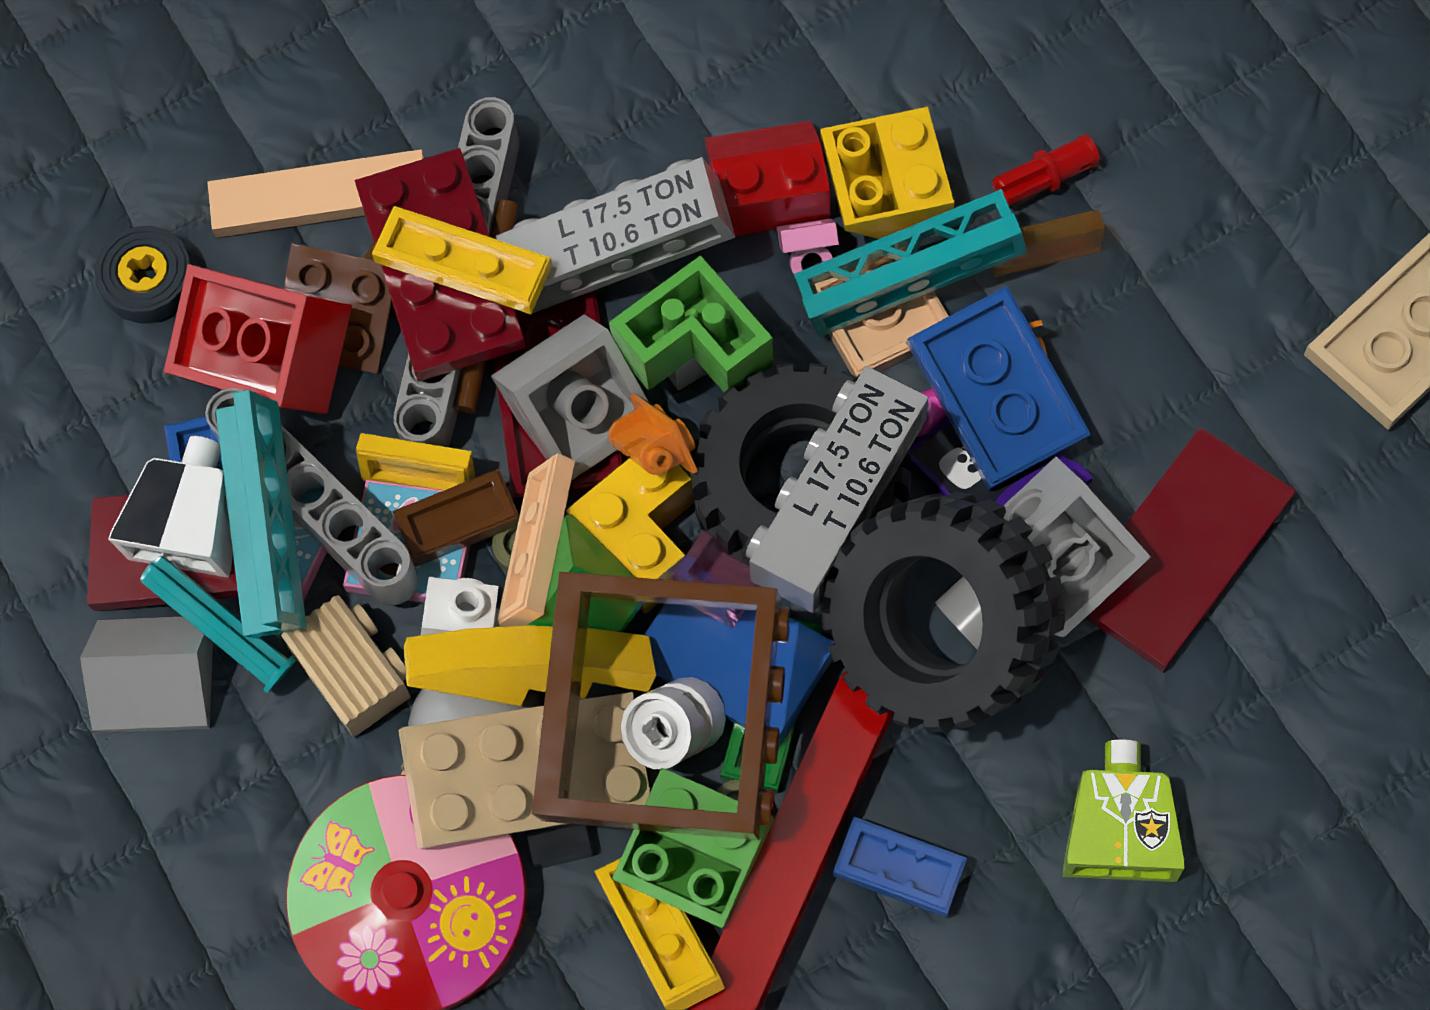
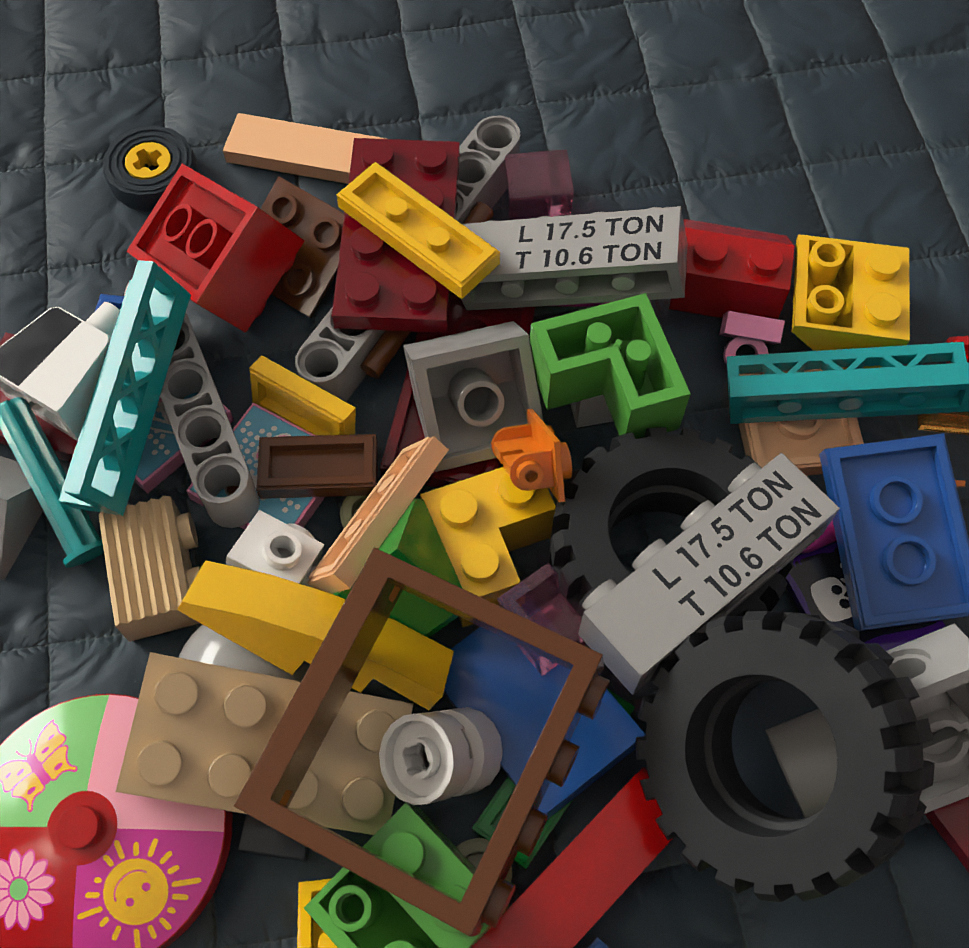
camera: 15 degrees right, 5 degrees down
none -> clear pink panel [505,149,574,220]

